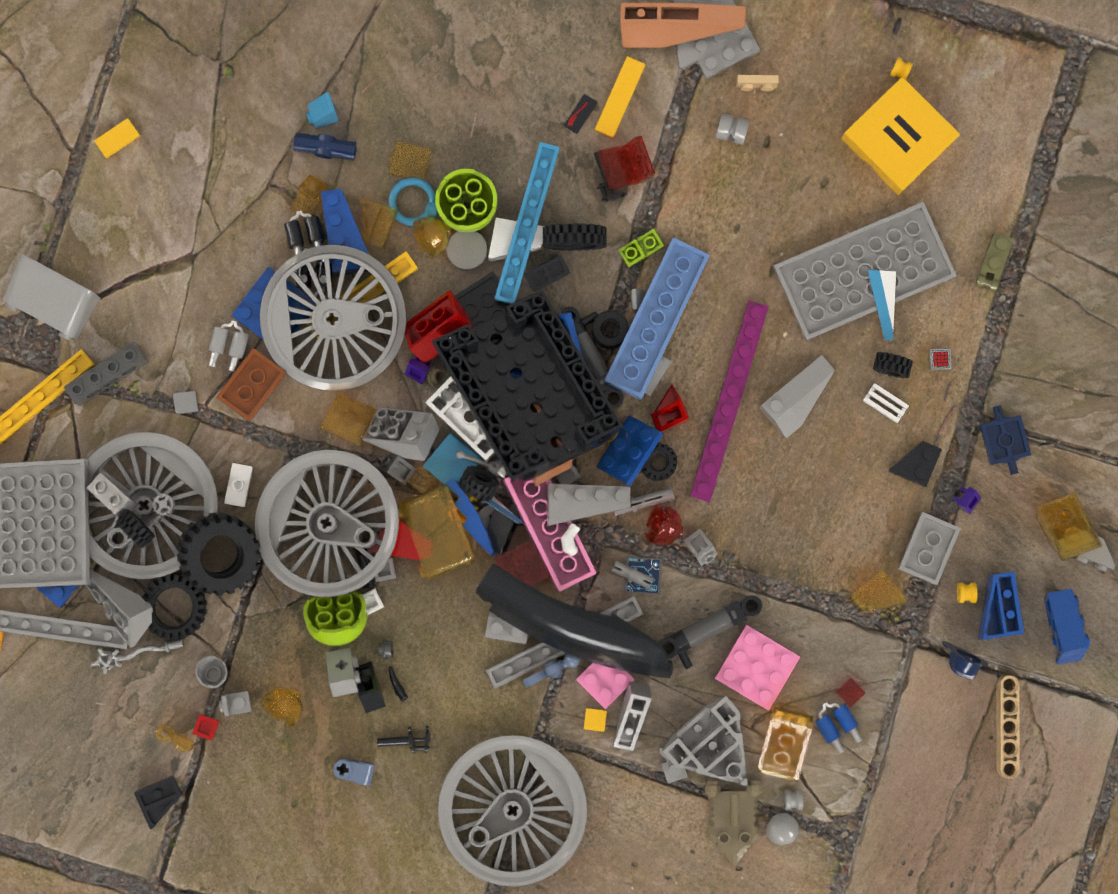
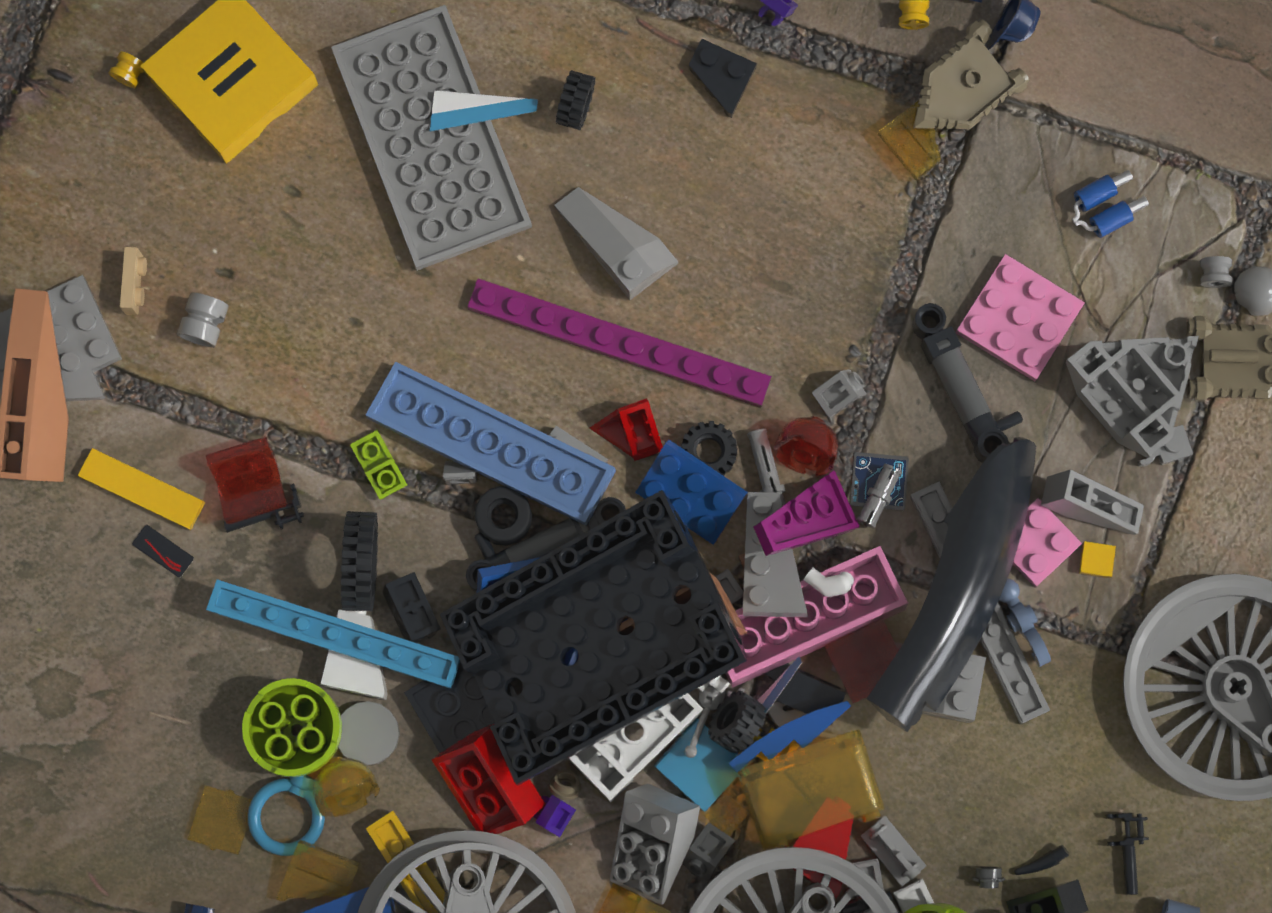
camera: 85 degrees left, 5 degrees down
clear yellow slope [757,706,813,782] -> none
clear red plate [835,677,865,707] -> none
white tile [863,383,909,423] -> none
light grey plate [898,512,961,585] -> none
tile [929,349,952,370] -> none
none -> magenta wing [753,470,860,556]
none -> light grey hinge [861,816,926,886]
none -> dark tan shield [913,19,1030,129]

